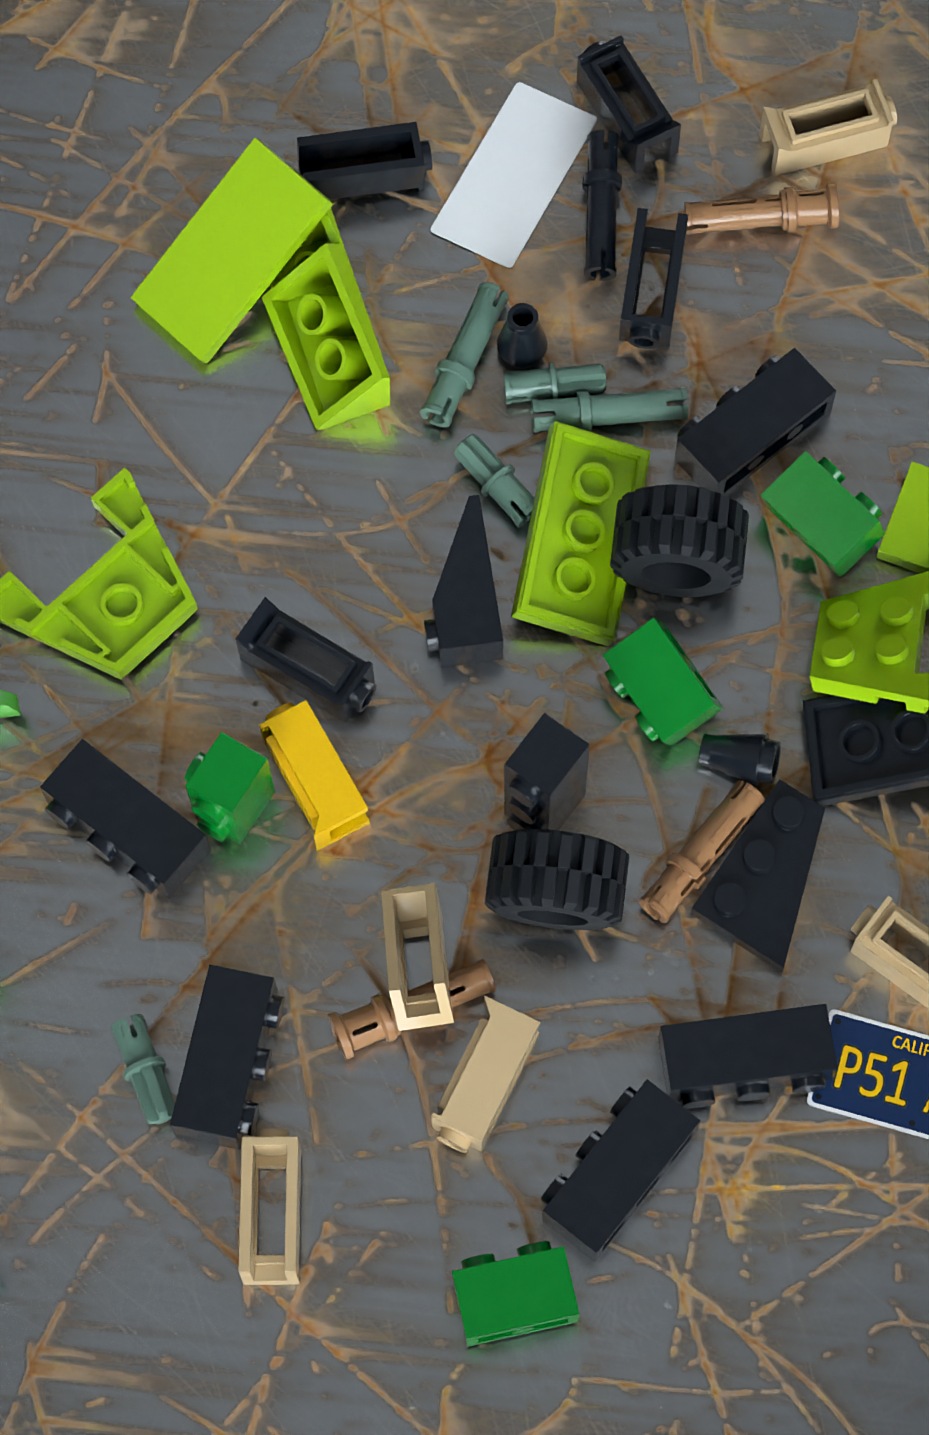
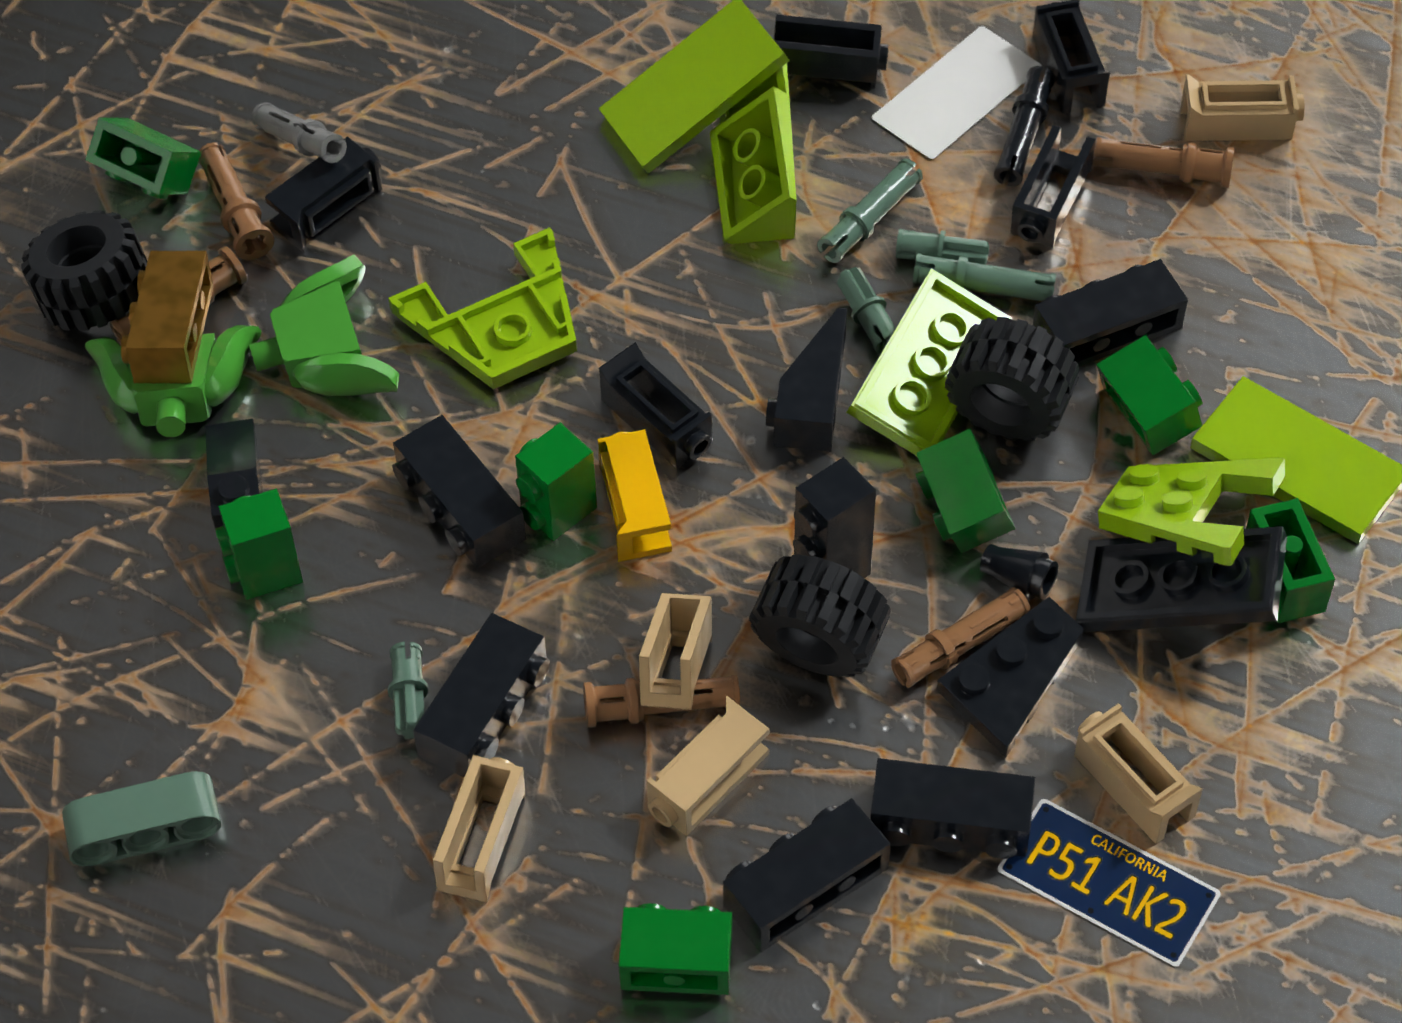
camera: 15 degrees right, 15 degrees down
black cone [497,303,548,368] -> none

